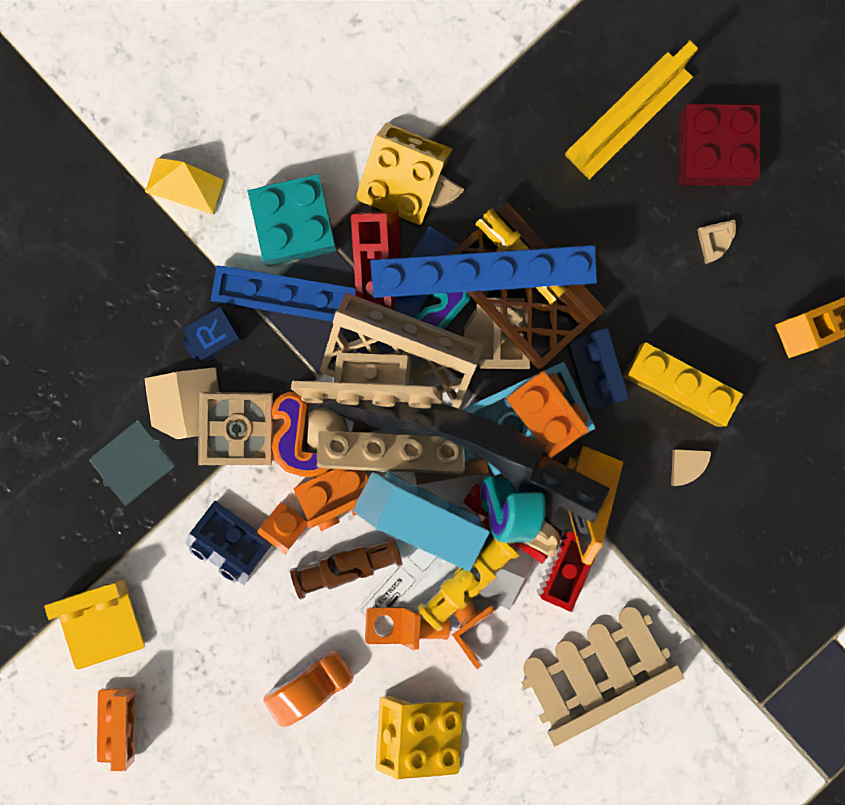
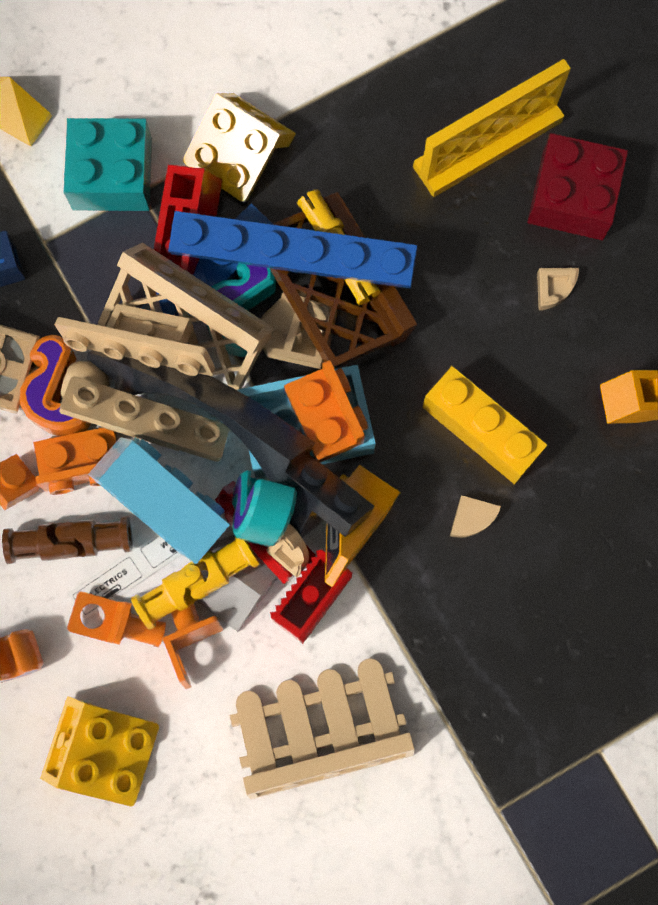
camera: 10 degrees right, 10 degrees down
blue plate [211,265,356,322] -> none
reddish brown tile [414,458,489,485] -> none
tan tile [429,174,464,208] -> none
dark blue bracket [569,328,629,409] -> none

